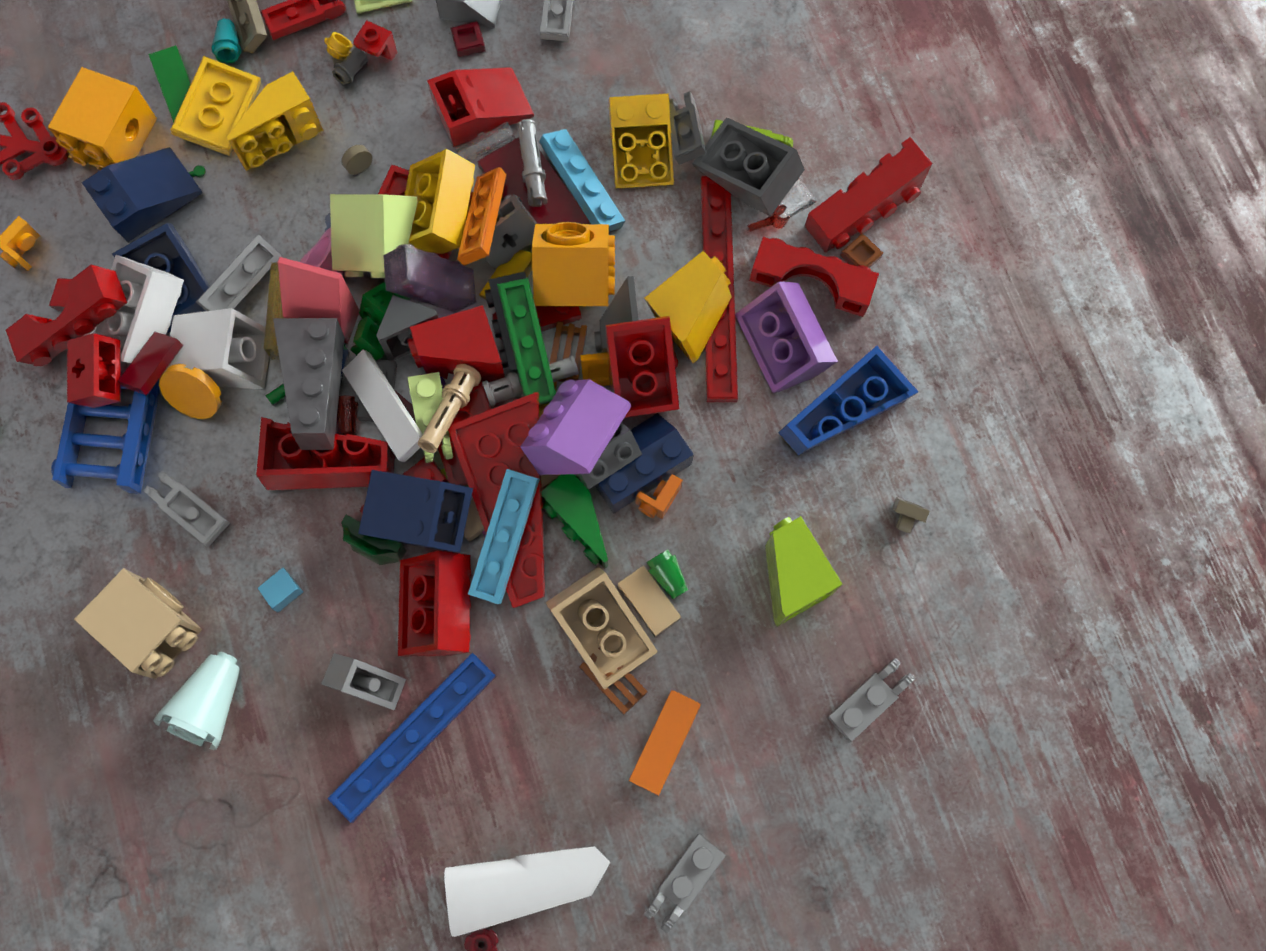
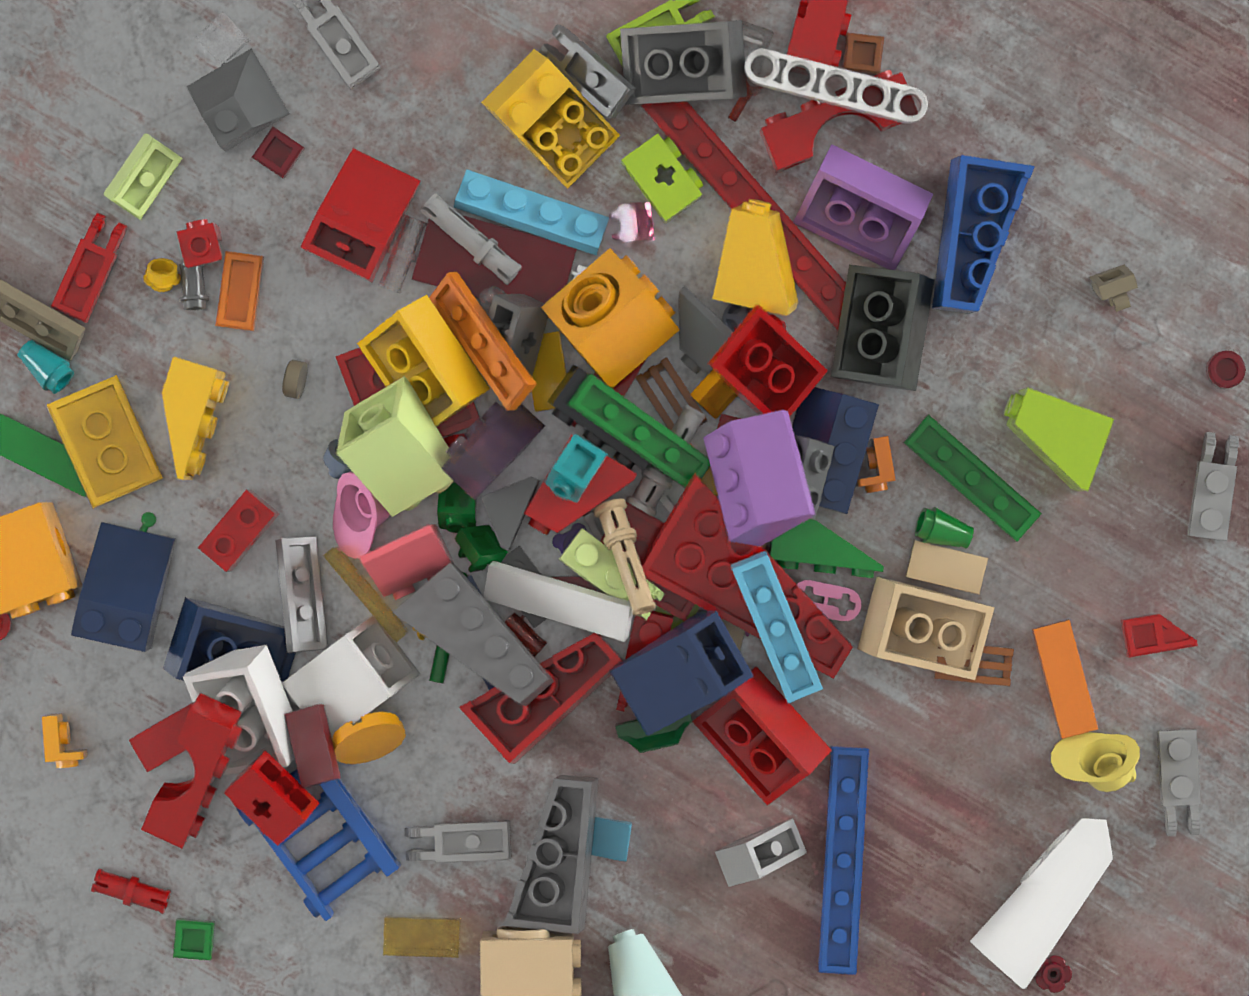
camera: 35 degrees left, 15 degrees up
none -> red brick [197,490,280,572]
none -> orange tile [215,251,264,331]
none -> clear yellow tile [383,916,460,958]
none -> flat silver wedge [503,775,598,934]
none -> teal bracket [545,434,607,503]
none -> clear pink tile [609,202,655,242]
none -> lime brick [621,133,704,224]
none -> white beam [744,49,928,124]
none -> bright pink beam [796,580,861,621]
none -> pearl dark grey slope [831,264,935,391]
none -> green tile [903,414,1042,542]
none -> light yellow piece [1051,732,1140,792]
none -> red tile [1121,614,1198,657]
none -> dark red tile [1206,351,1246,389]

